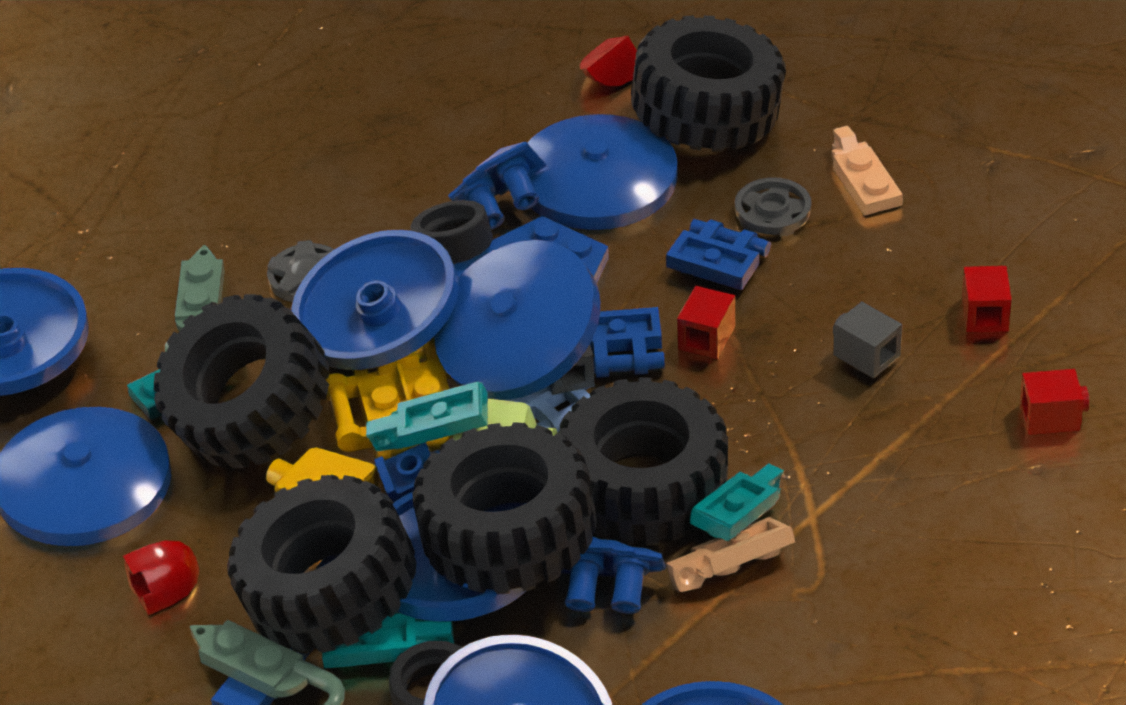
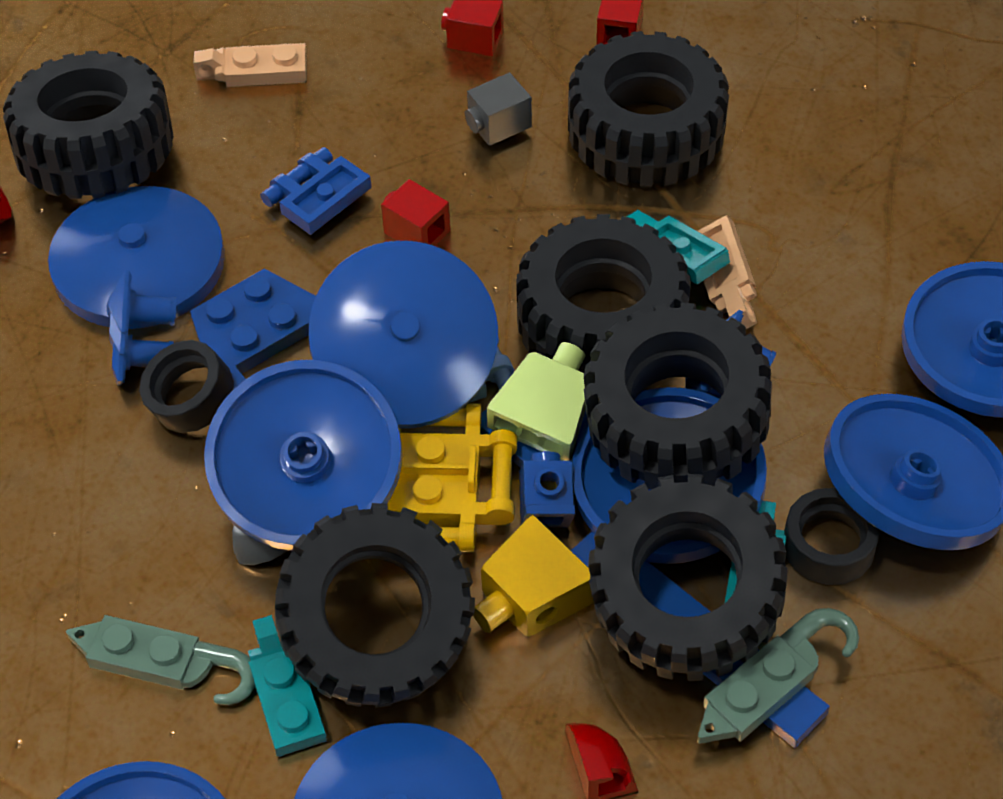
camera: 75 degrees left, 10 degrees up
dark grey wheel [267,240,334,302] -> none
teal hinge [366,381,488,451] -> none
dark grey wheel [735,178,811,237] -> none
none -> black tyre [568,31,729,188]

